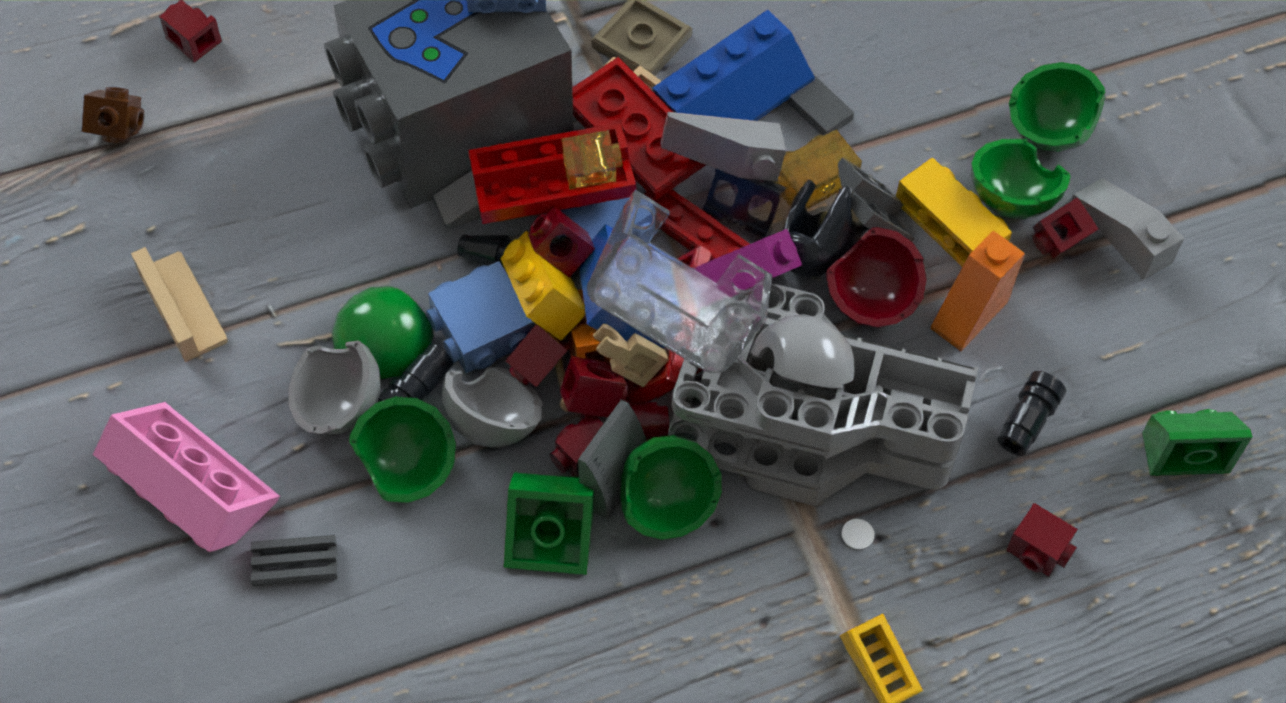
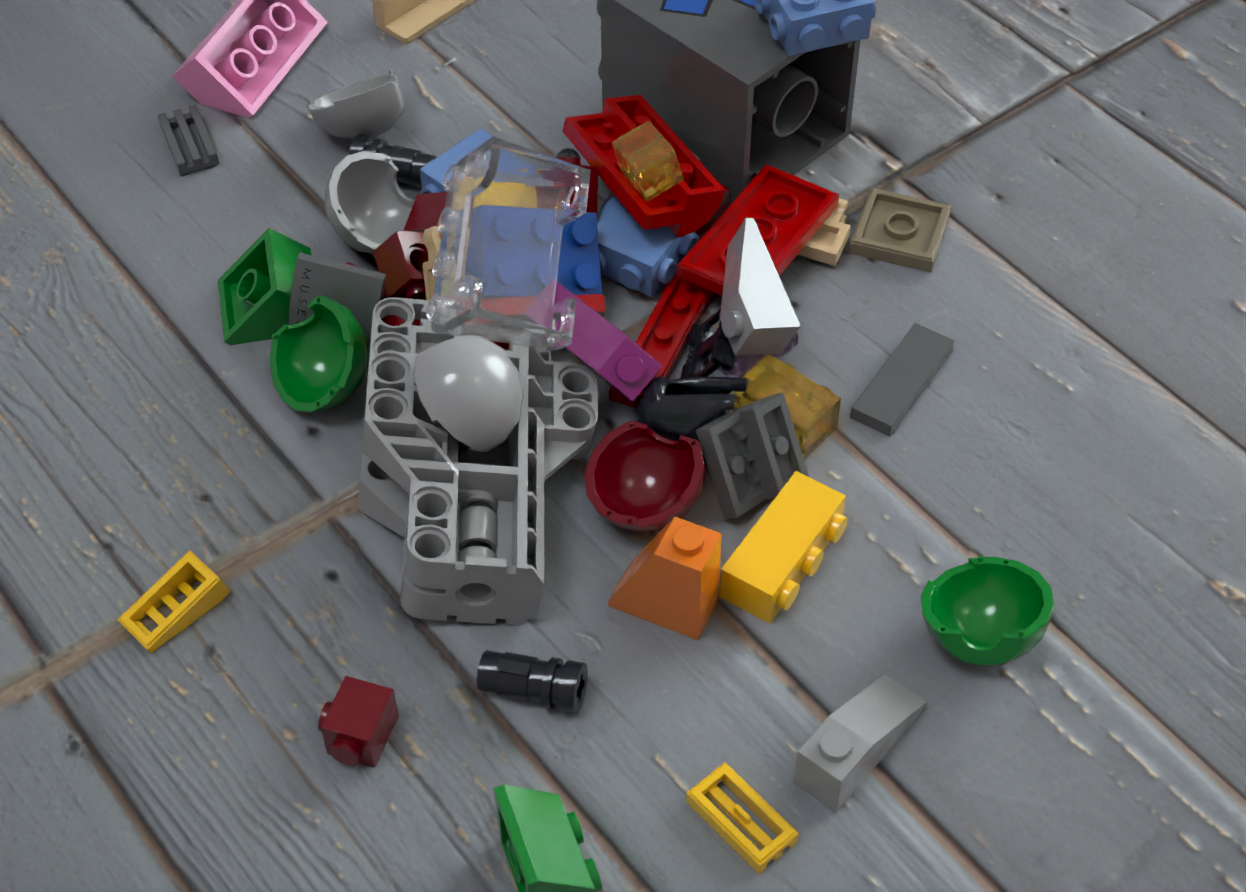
camera: 75 degrees right, 10 degrees down
green cylinder [332,286,434,379] -> none
green cylinder [349,397,456,503] -> none
blue slope [652,9,815,121] -> none
white sticker [841,519,874,549] -> none
green cylinder [971,138,1071,219] -> none
dark red brick [1032,197,1099,259] -> none
none -> yellow tile [686,762,799,874]

